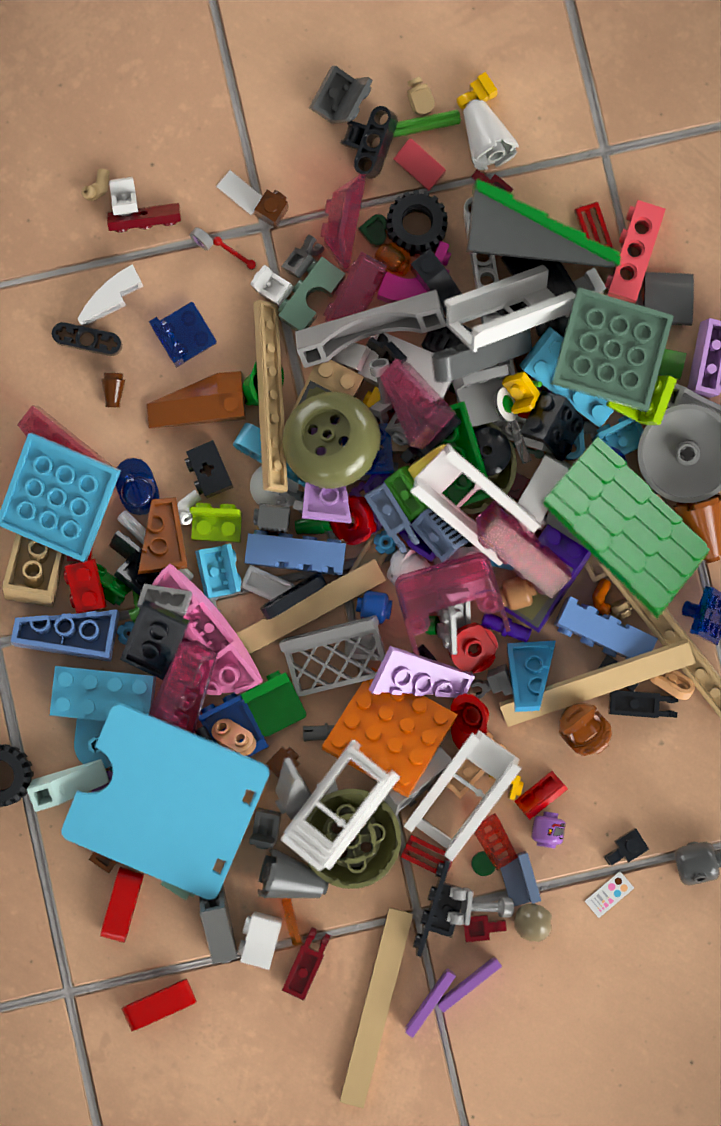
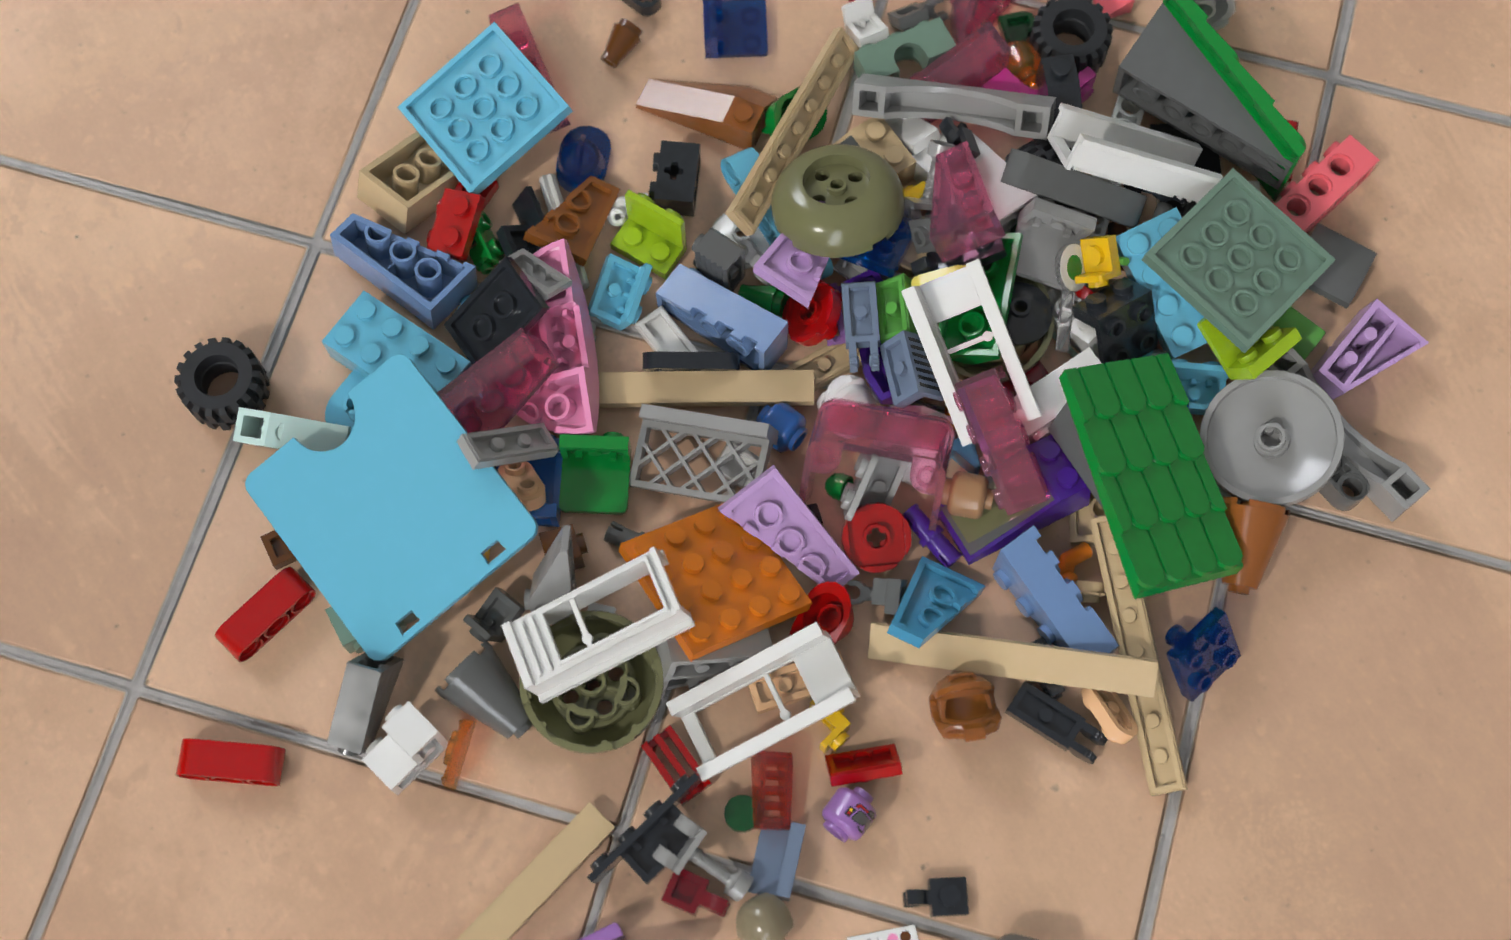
camera: 30 degrees right, 15 degrees down
dark red hinge [282,927,331,1001] -> none
dark azure plate [374,530,396,554] -> none
none -> light grey tile [456,423,560,470]

